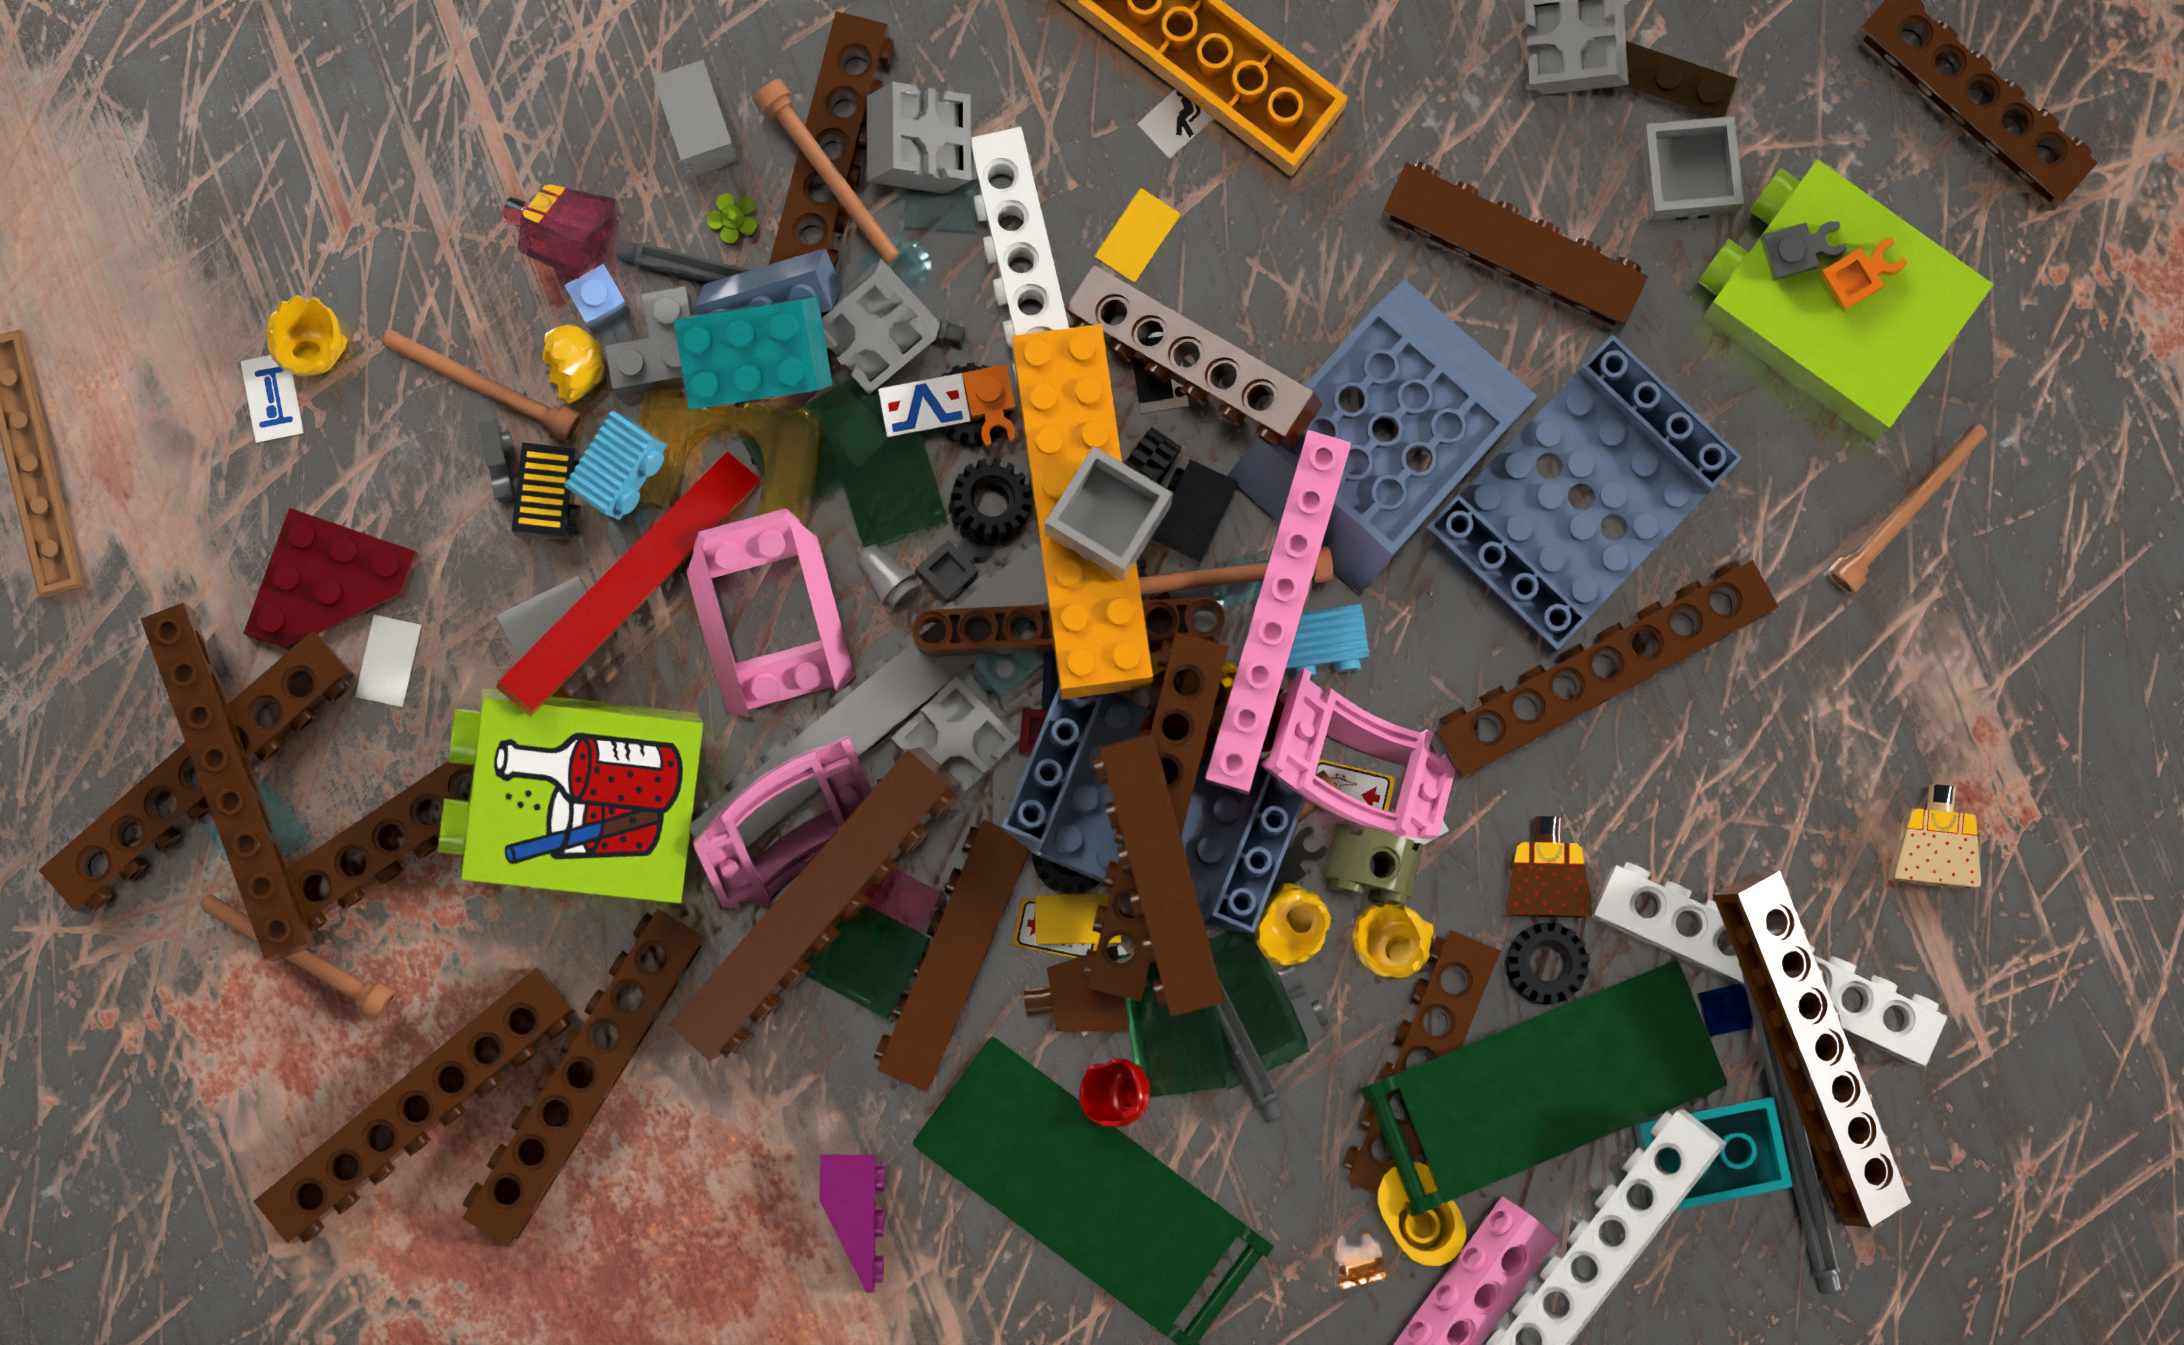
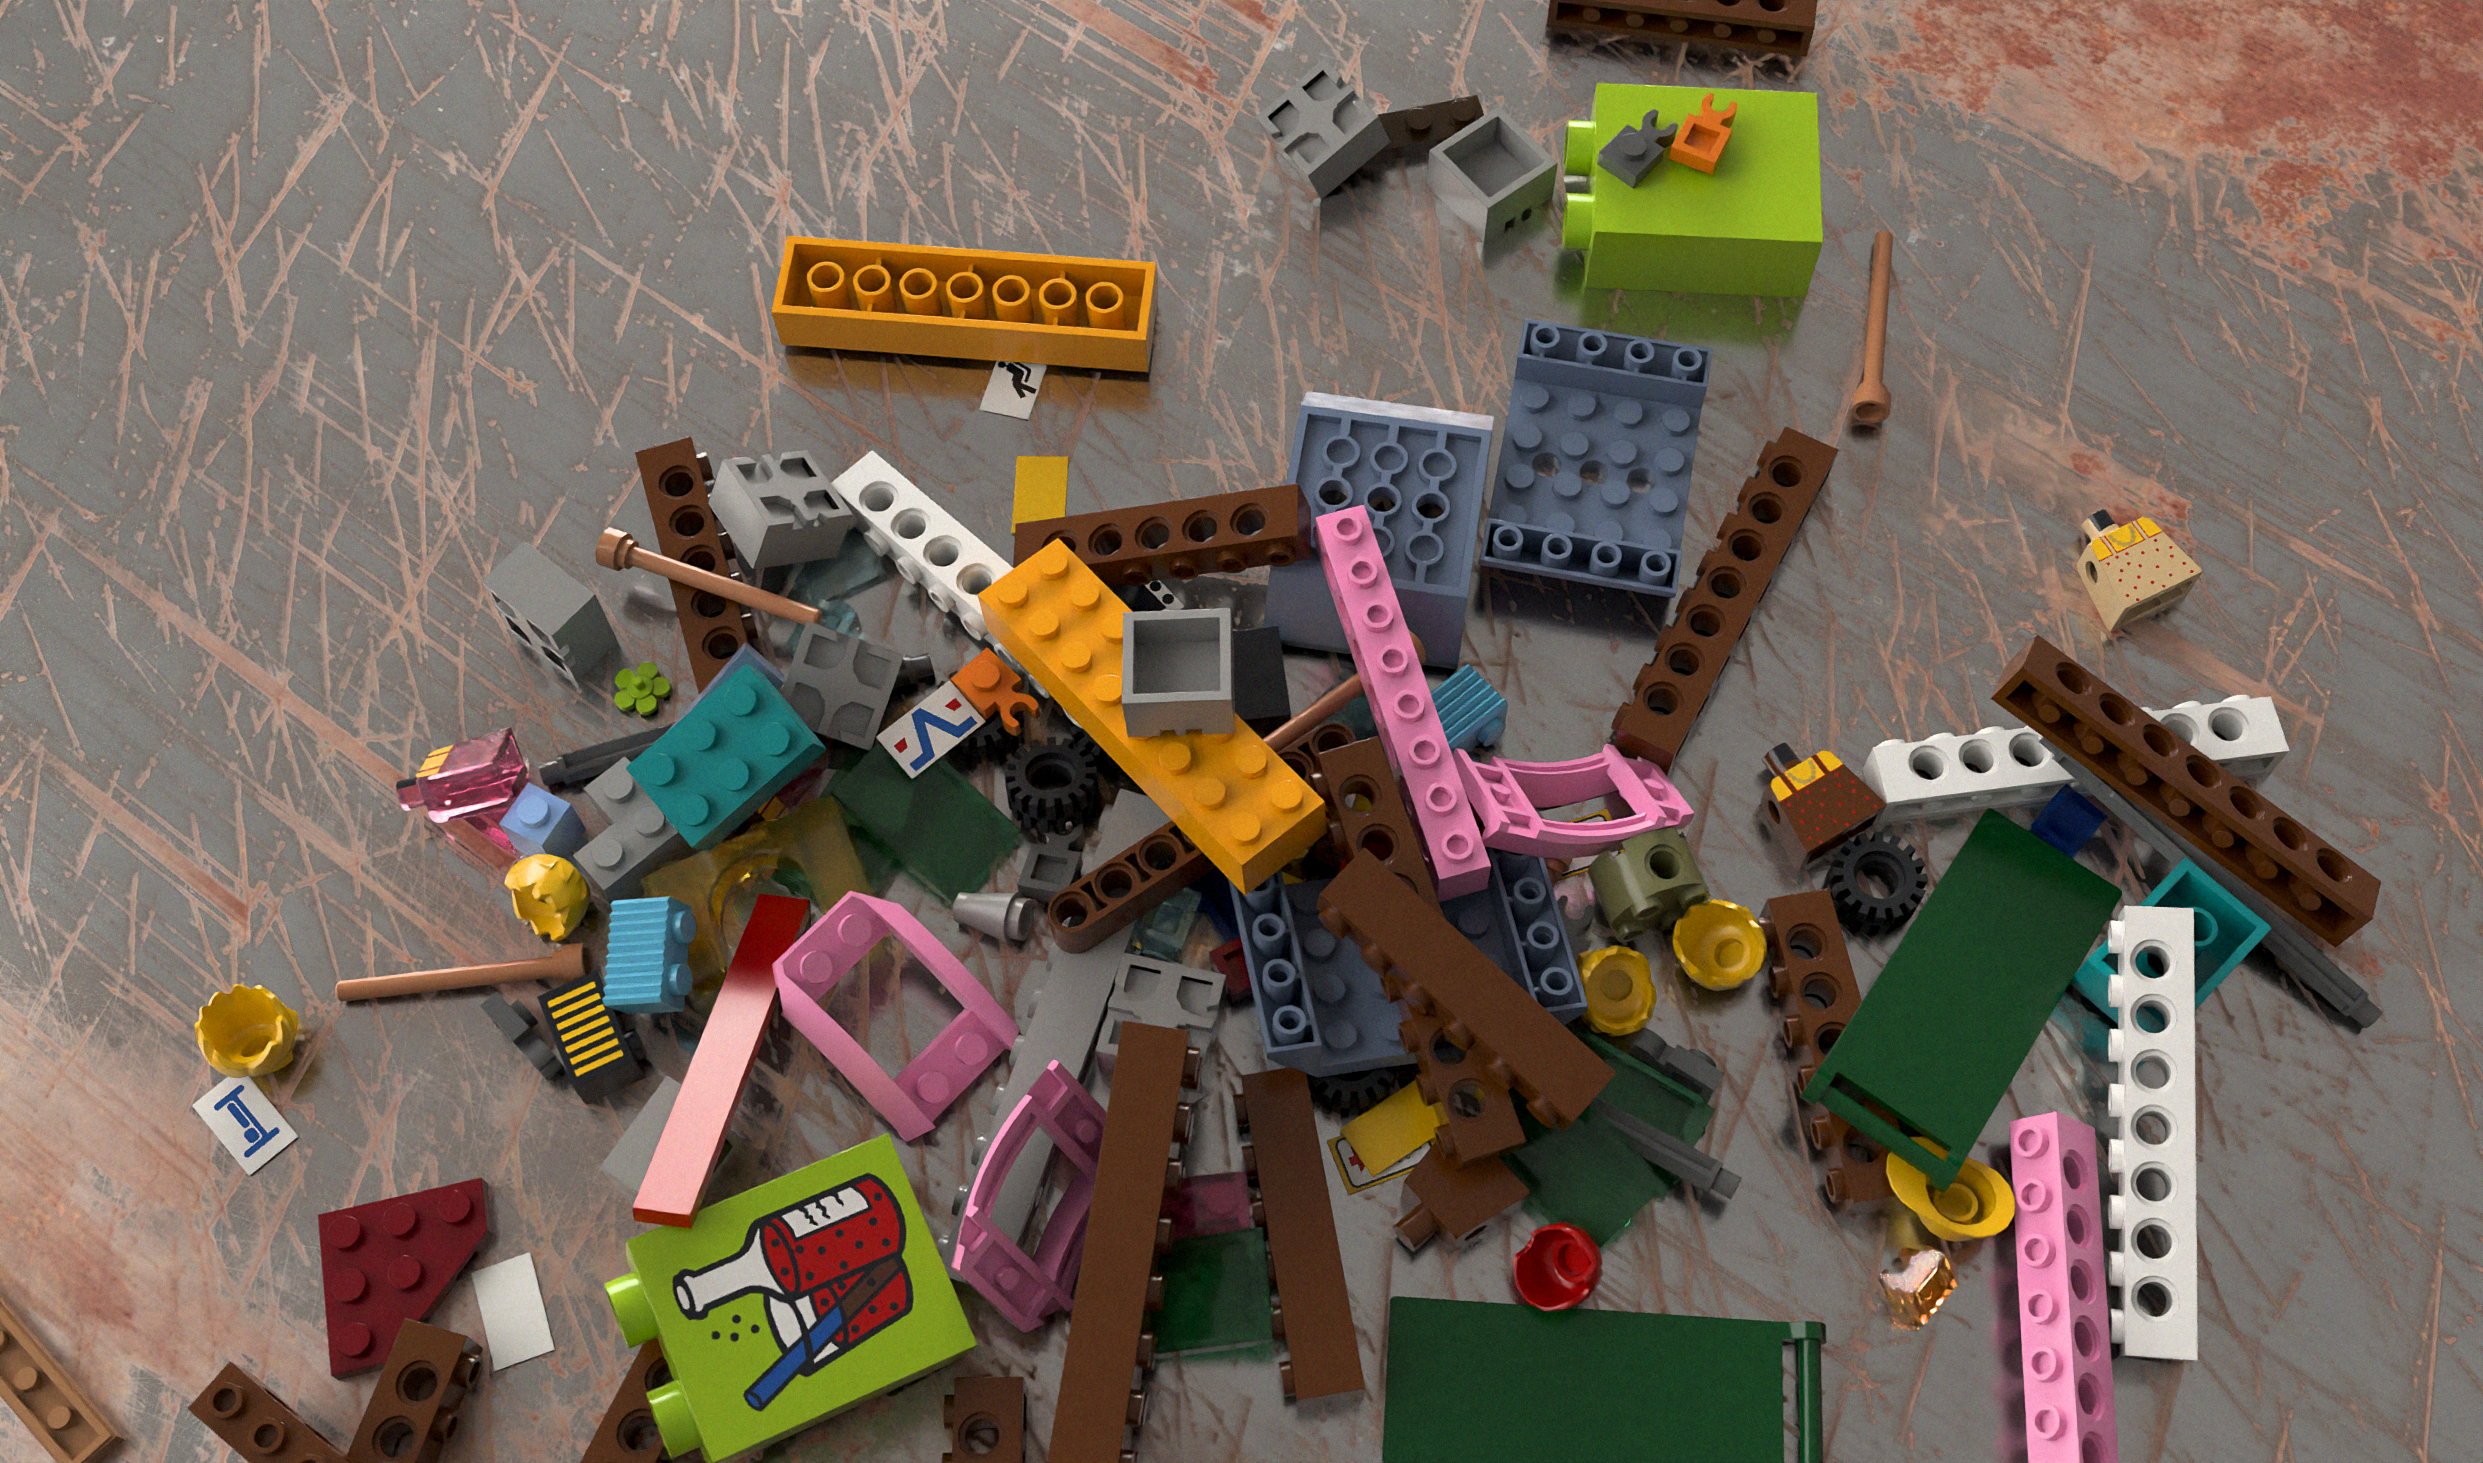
camera: 30 degrees left, 20 degrees down
reddish brown brick [1381,162,1648,332] -> none

